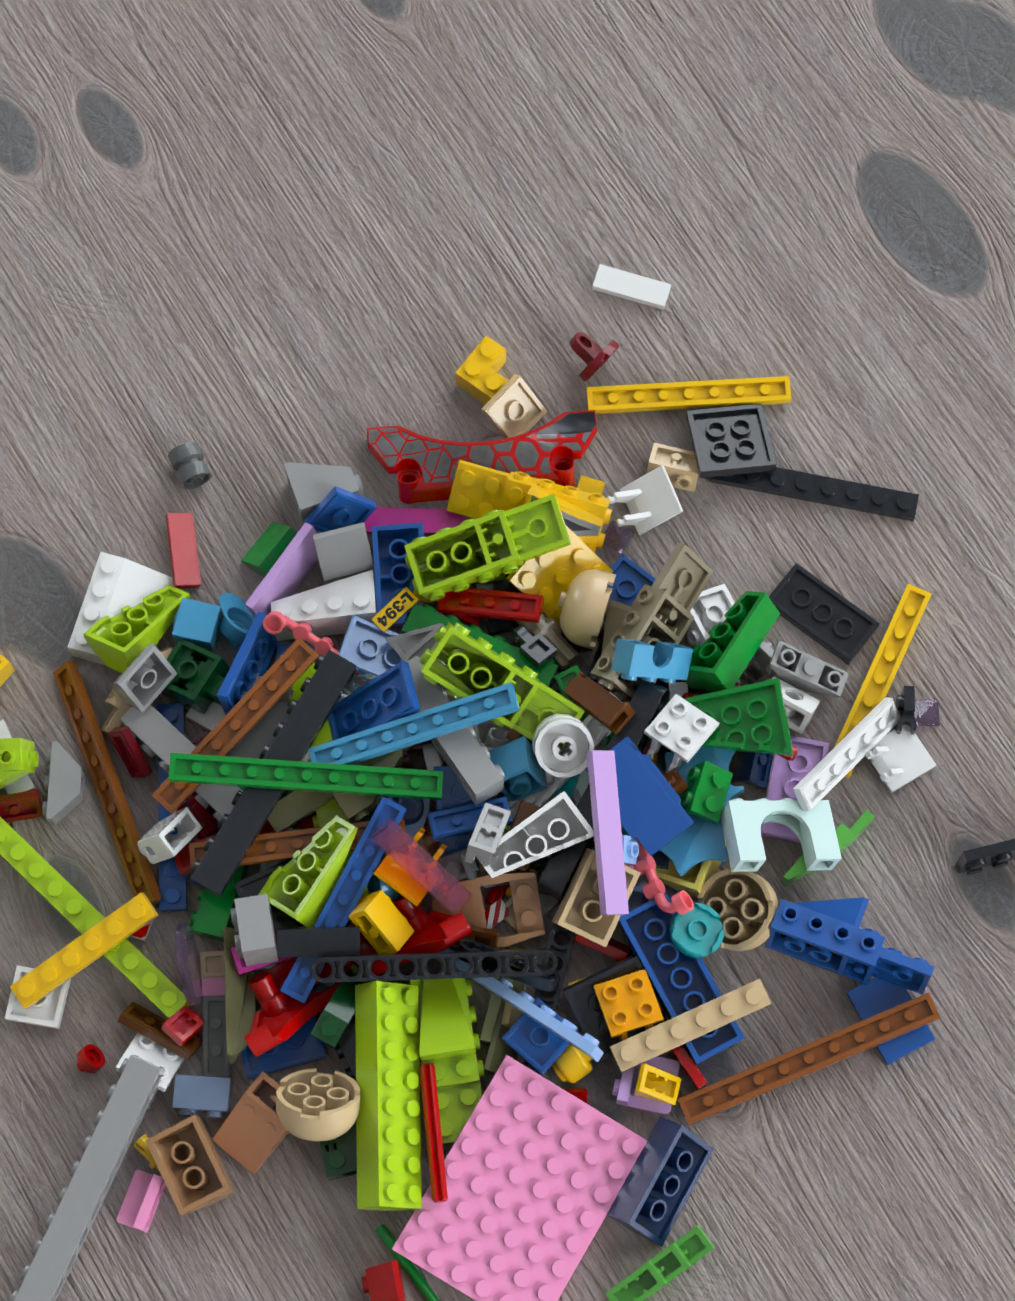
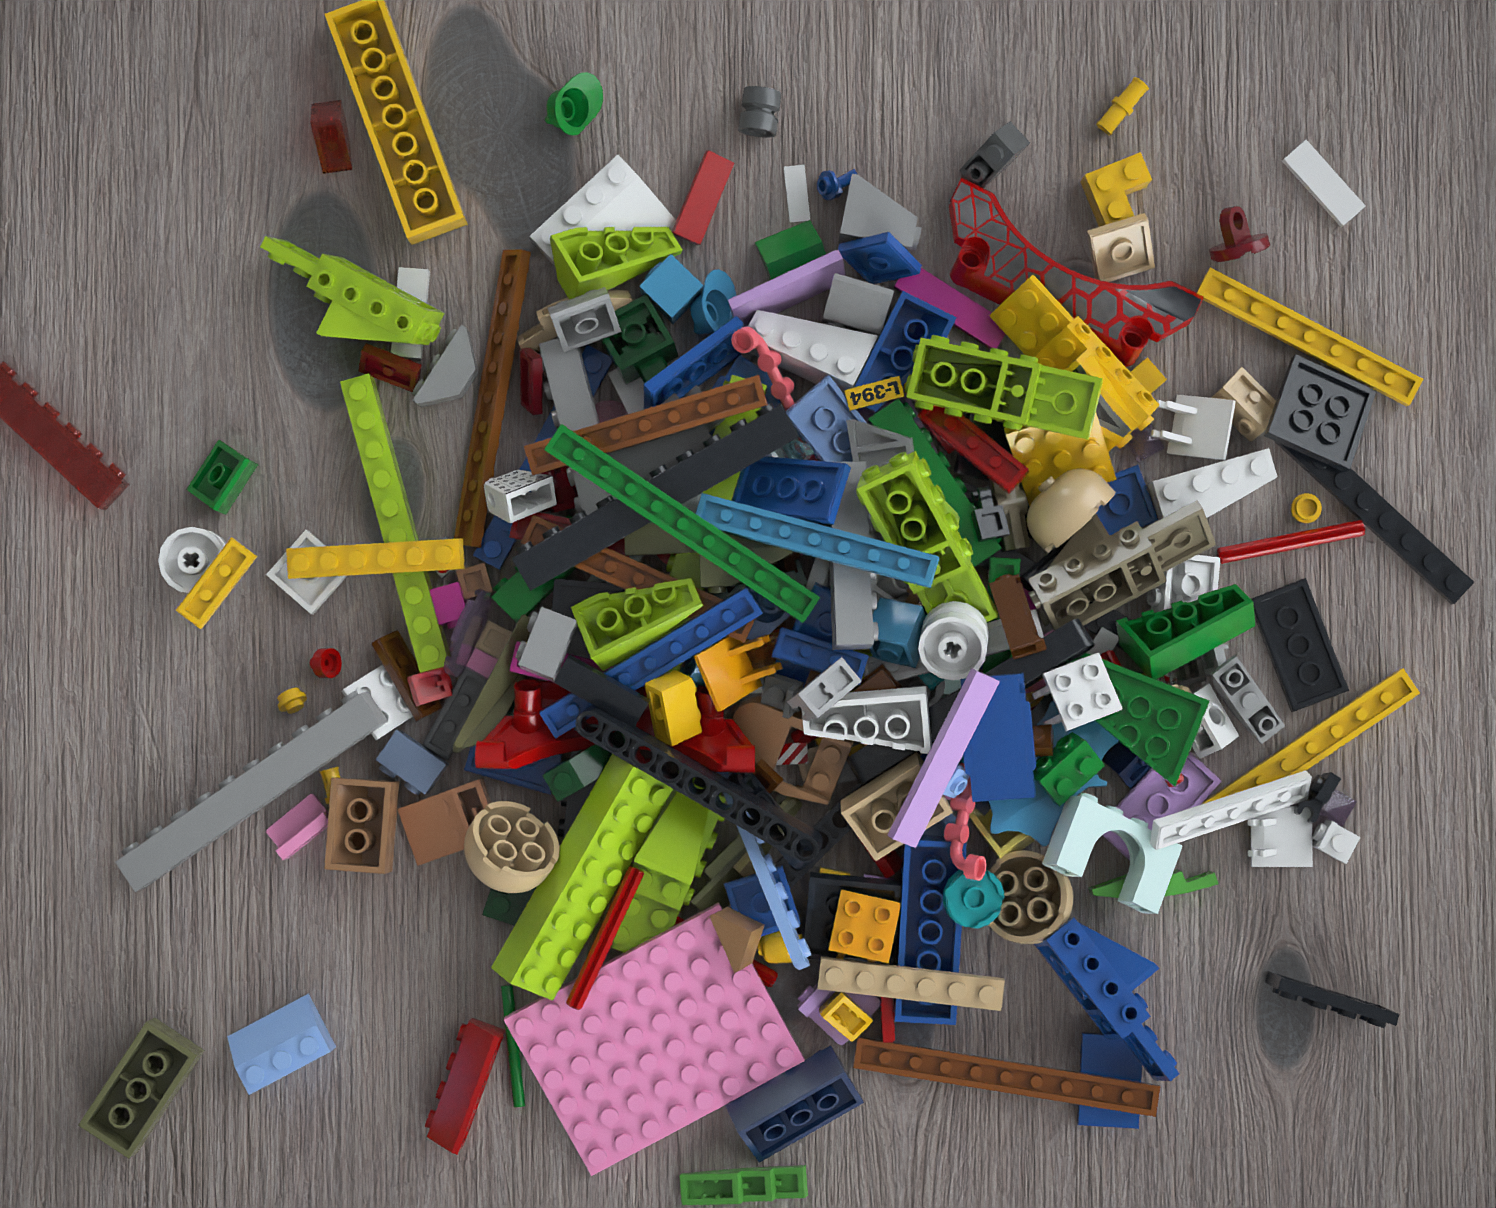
camera: 30 degrees right, 15 degrees up
clear pink brick [370,819,473,915] -> none
dark azure arch [611,638,693,683] -> none
none -> yellow plate [277,687,307,714]
none -> dark pink brick [430,582,472,629]
none -> medium nougat plate [456,563,494,600]
none -> green piece [544,72,603,136]
none -> medium nougat slope [709,907,764,973]
none -> white sticker [784,165,810,223]
none -> blue plate [817,169,858,200]
none -> dark grey slope [959,121,1030,188]
none -> yellow pin [1096,77,1149,136]
none -> white wedge [1147,448,1277,520]
none -> red axle [1217,520,1365,564]
none -> yellow plate [1291,493,1322,523]
none -> white bracket [1312,820,1360,864]

